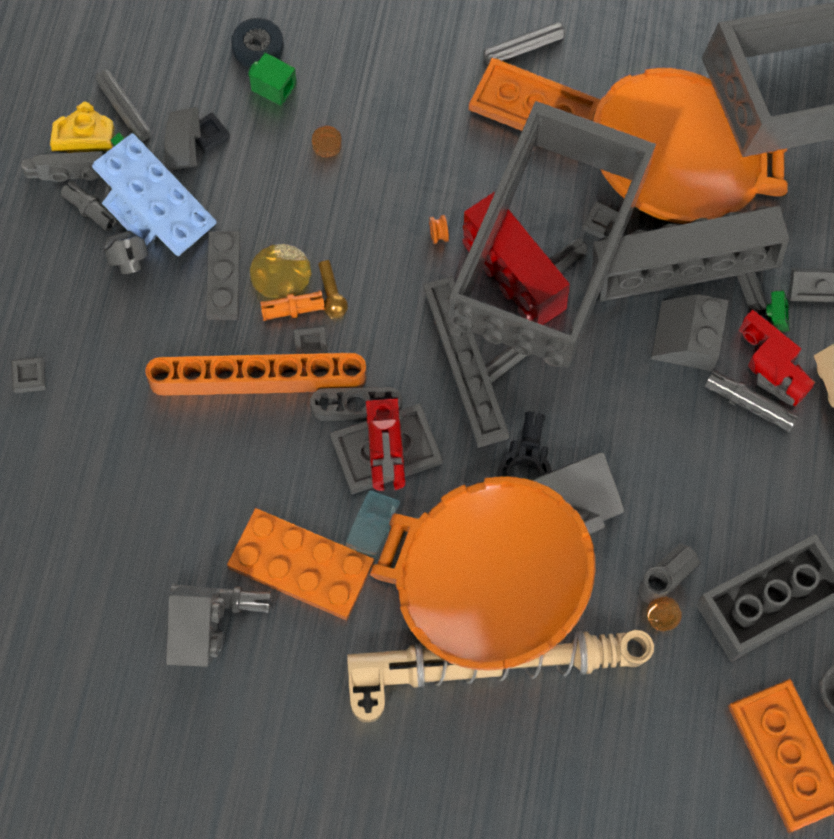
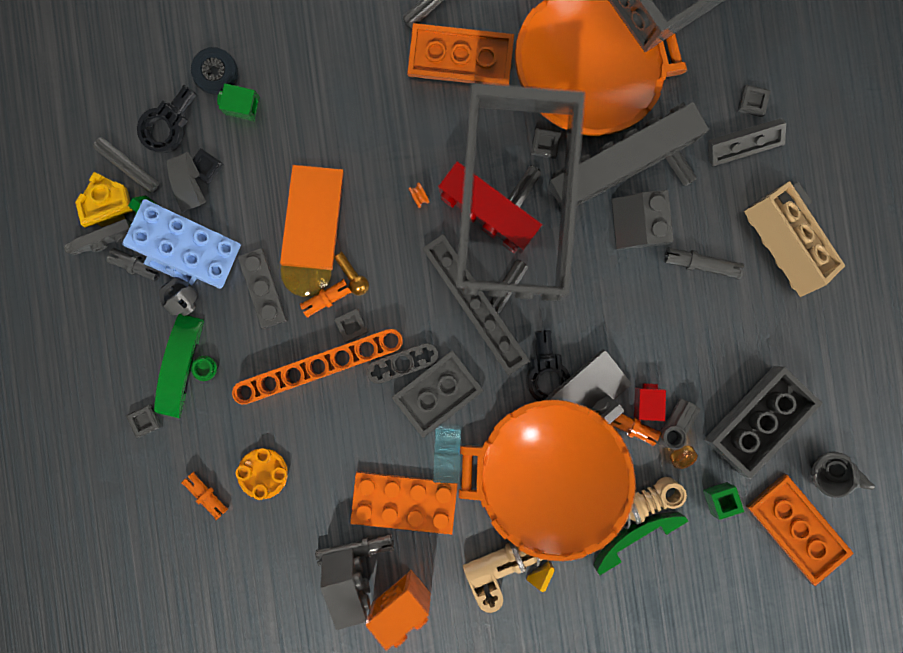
camera: 15 degrees left, 20 degrees up
clear orange tile [312,126,342,157] -> none
red plate [366,399,405,491] -> none
red plate [739,309,816,407] -> none
green plate [766,290,790,332] -> none
none -> black pin [137,85,198,153]
none -> green slope [154,314,204,418]
none -> orange pin [181,472,228,520]
none -> green plate [191,356,218,381]
none -> light orange dish [235,448,288,500]
none -> orange tile [280,165,344,270]
none -> orange brick [365,570,431,651]
none -> yellow slope [526,561,555,592]
none -> green slope [593,512,689,575]
none -> orange pin [610,414,661,446]
none -> red brick [634,383,666,421]
none -> green brick [703,482,745,520]

